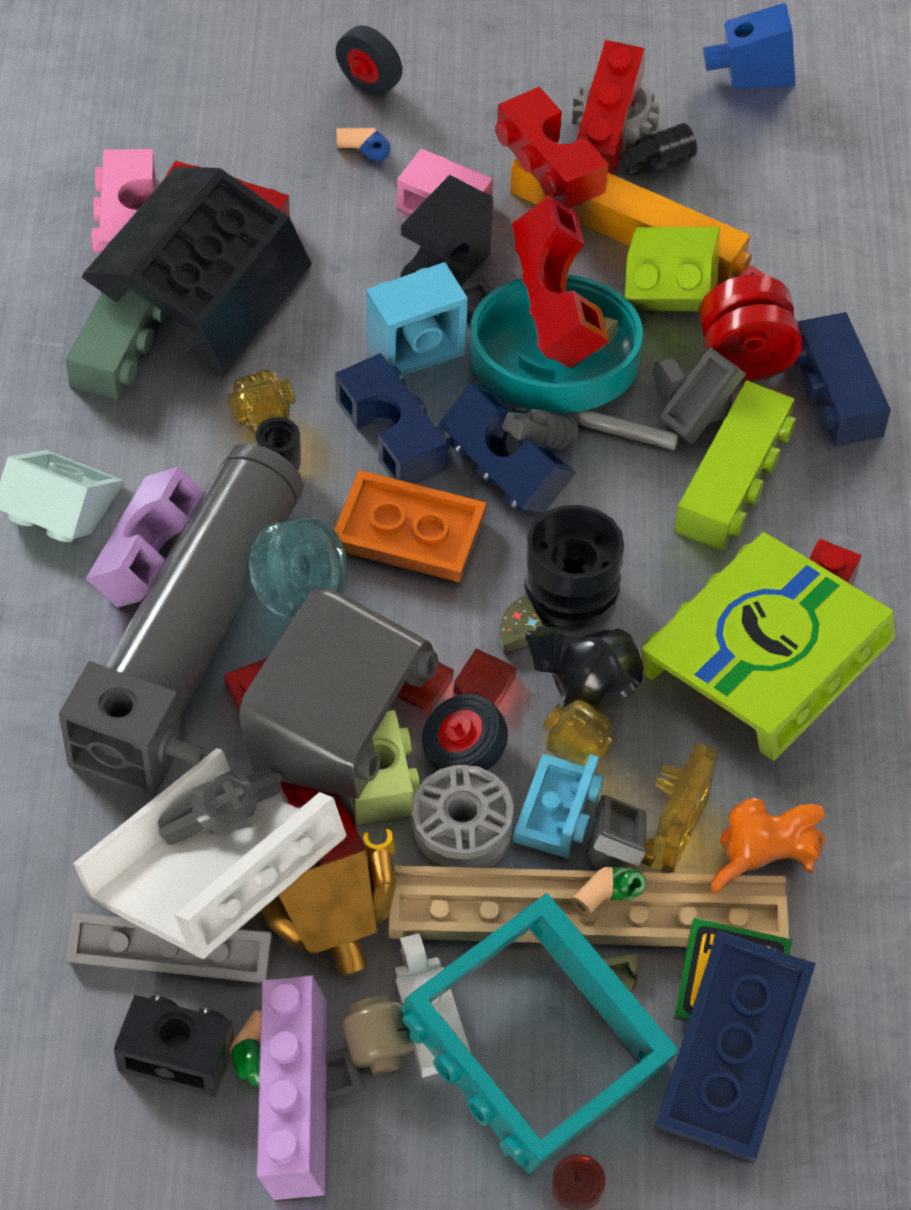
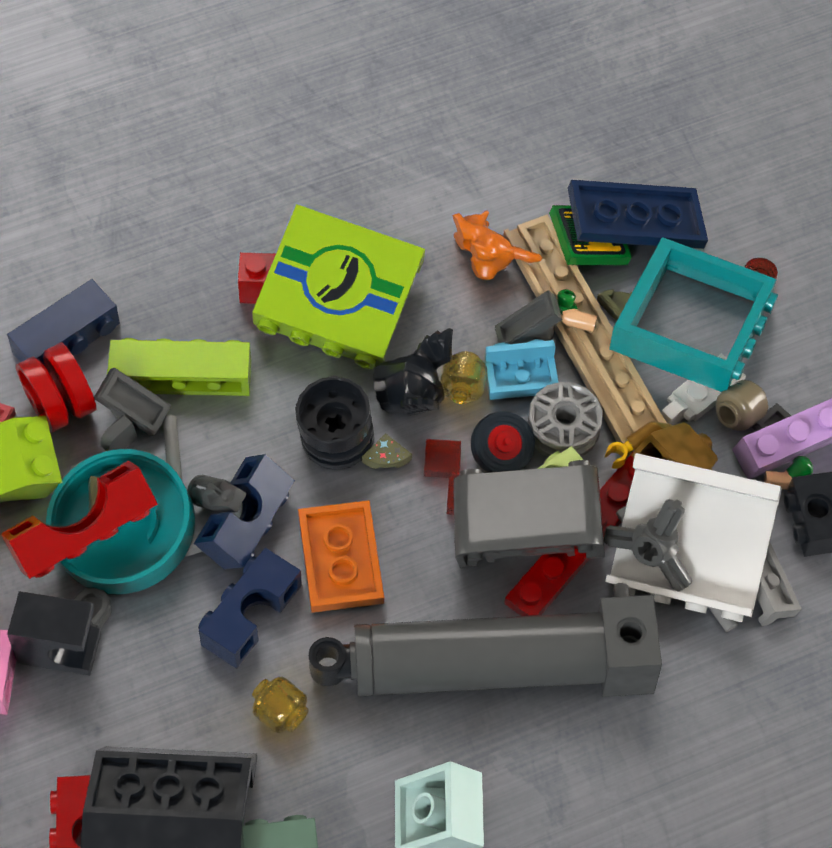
camera: 115 degrees left, 5 degrees up
lavender arch [86,466,205,608] -> none
clear light blue wheel [248,516,348,618] -> none
medium azure brick [366,262,468,376] -> none
clear yellow piece [641,743,719,873] -> none

